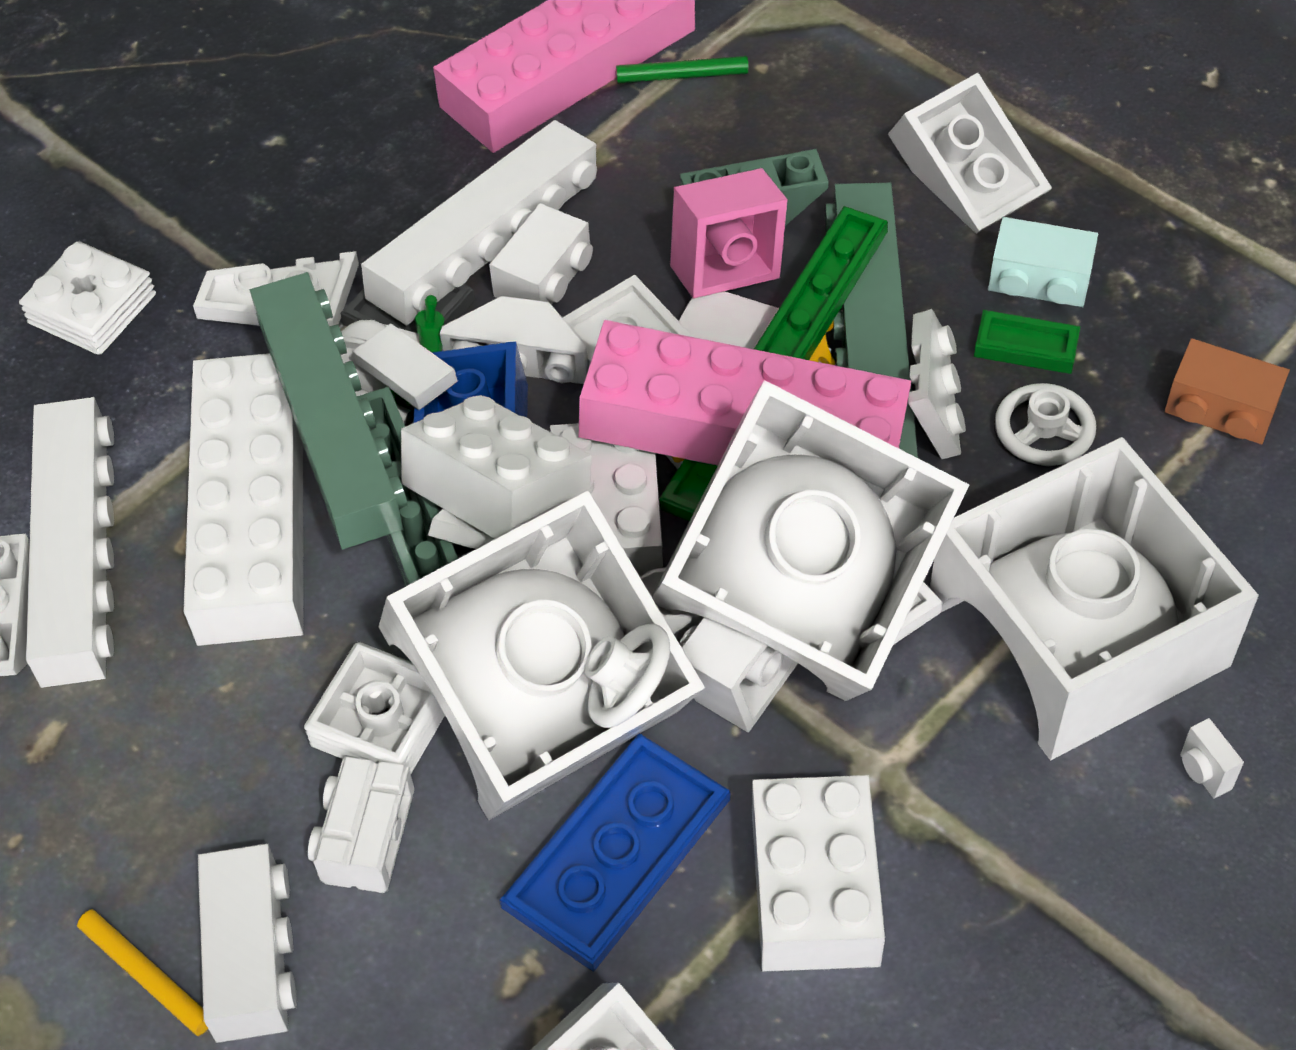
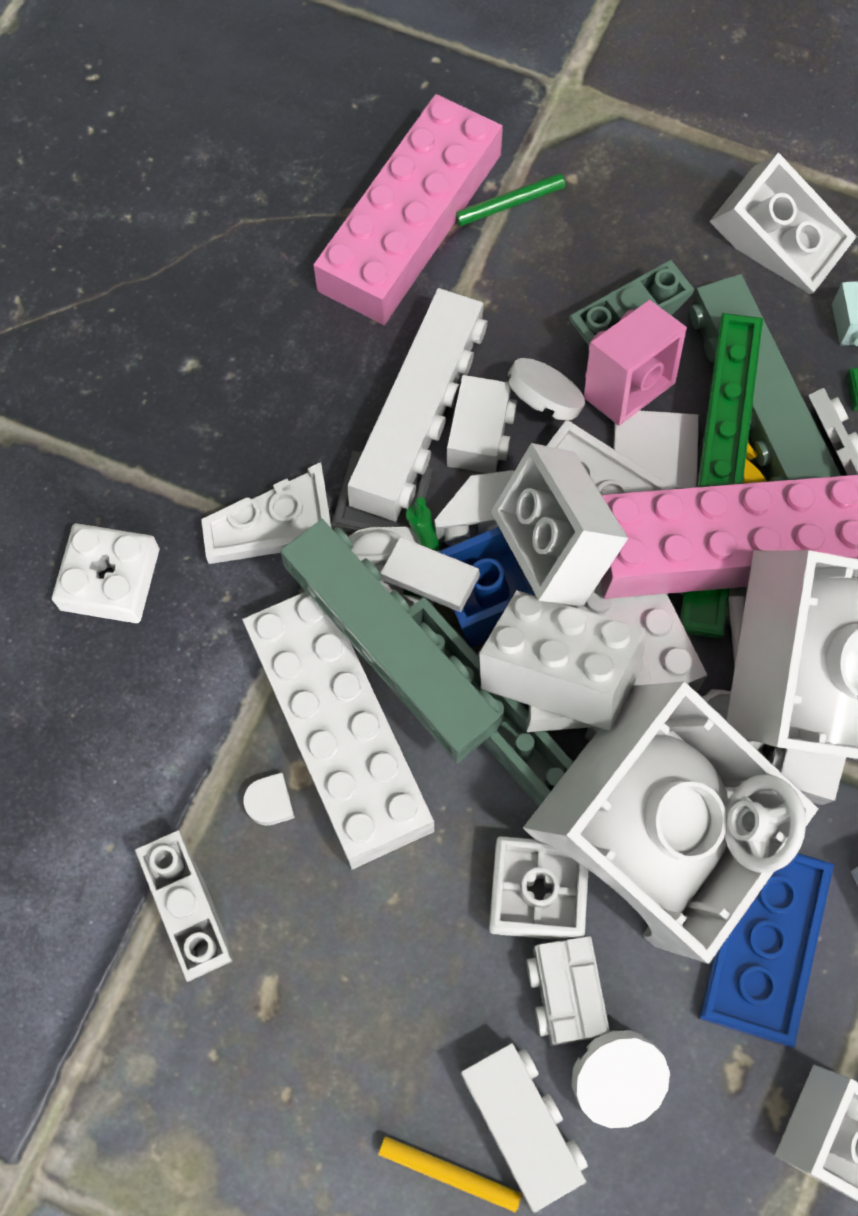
camera: 20 degrees left, 15 degrees up
white brick [26,397,114,688] -> none
none -> white tile [244,773,295,826]
none -> white brick [491,443,628,607]
none -> white tile [507,358,585,420]
none -> white tile [571,1030,670,1128]

